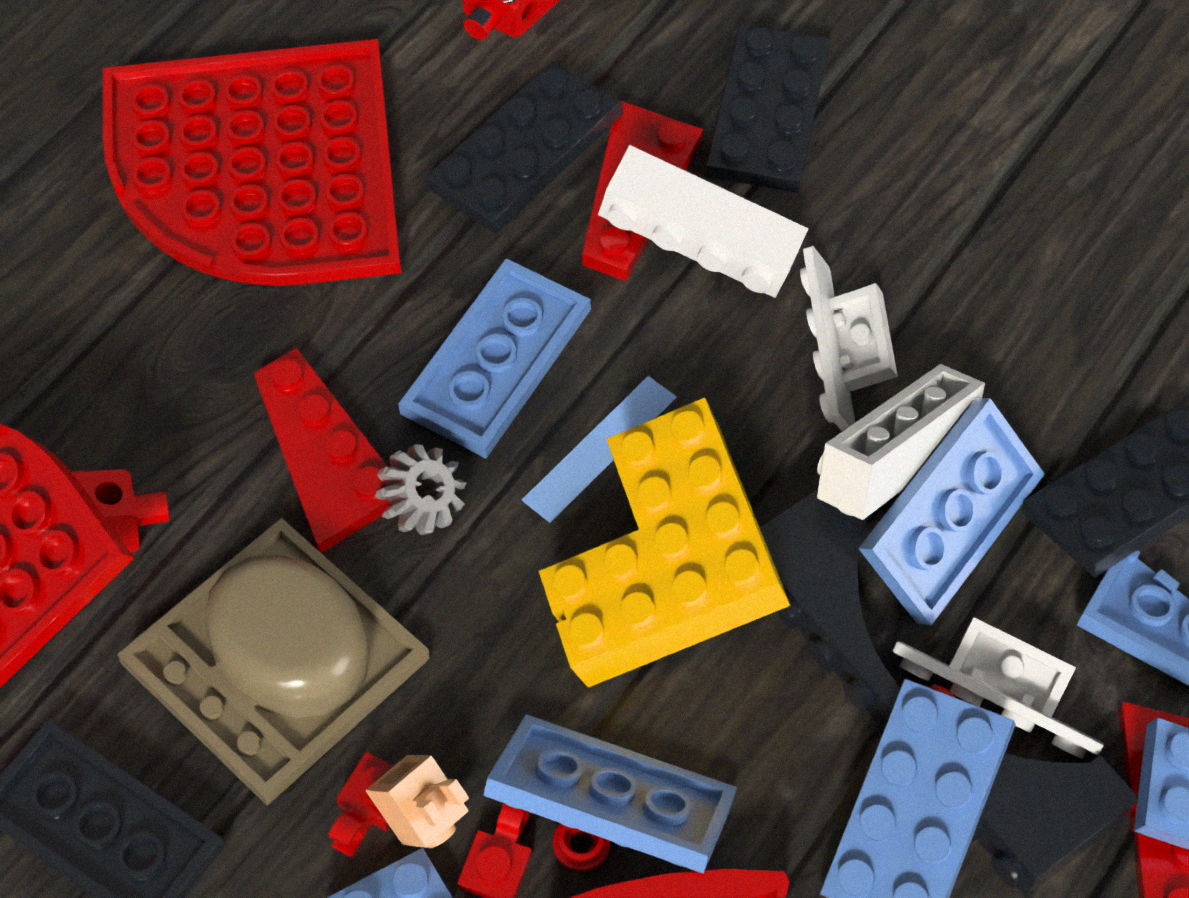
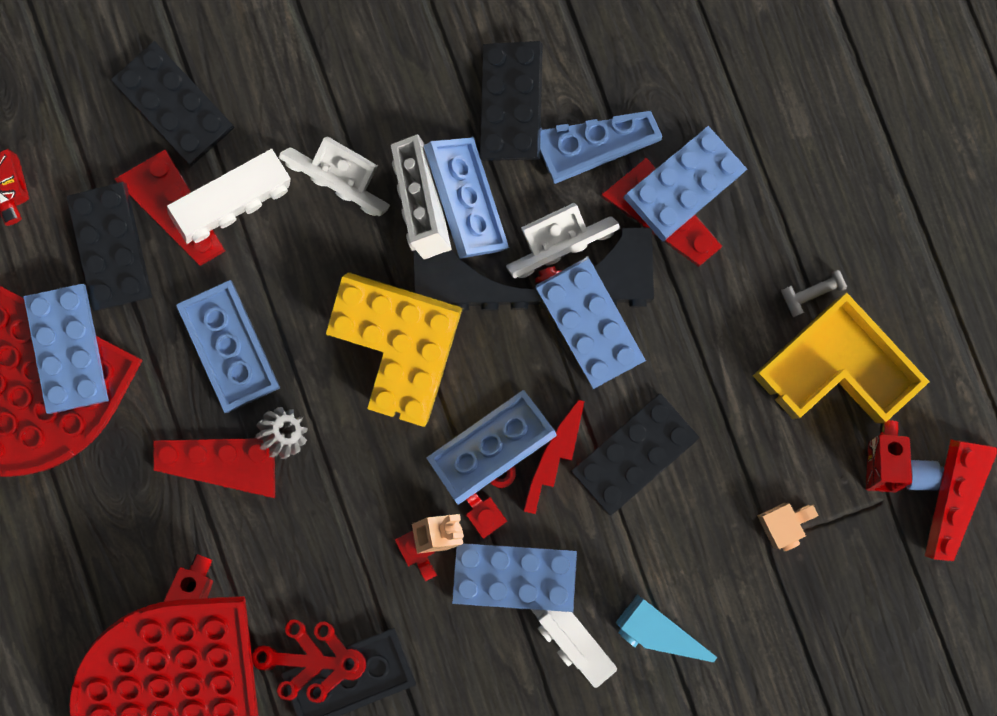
camera: 60 degrees left, 25 degrees up
dark tan piece [117,518,430,806] -> none
light blue sticker [522,376,677,523] -> none
none -> medium blue plate [24,284,109,414]
none -> red plant [252,620,366,703]

